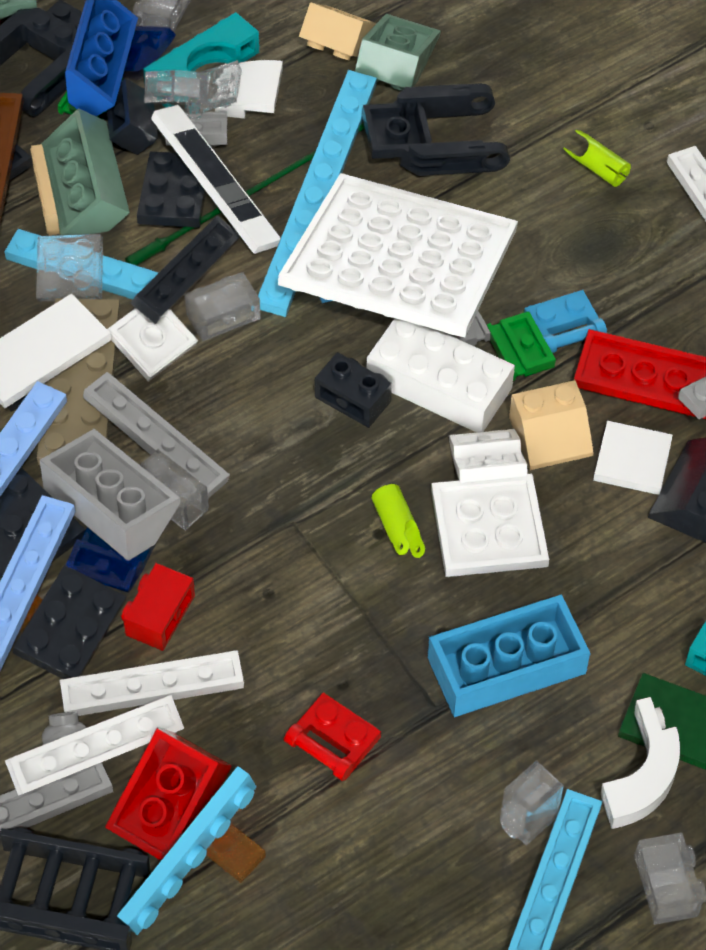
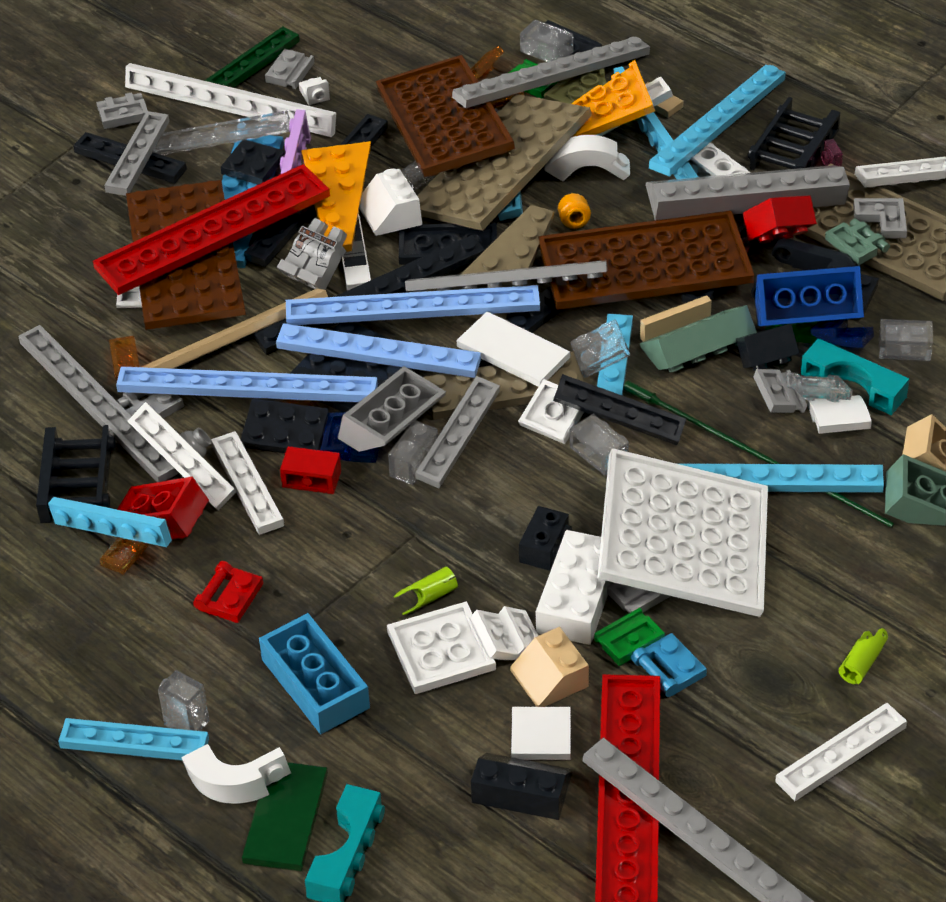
camera: 80 degrees right, 10 degrees down
black plate [137,151,206,227] -> none
clear brick [144,70,209,105] -> none
tile [151,105,281,254] -> none
black plate [362,83,510,176] -> none
clear brick [634,832,706,925] -> none

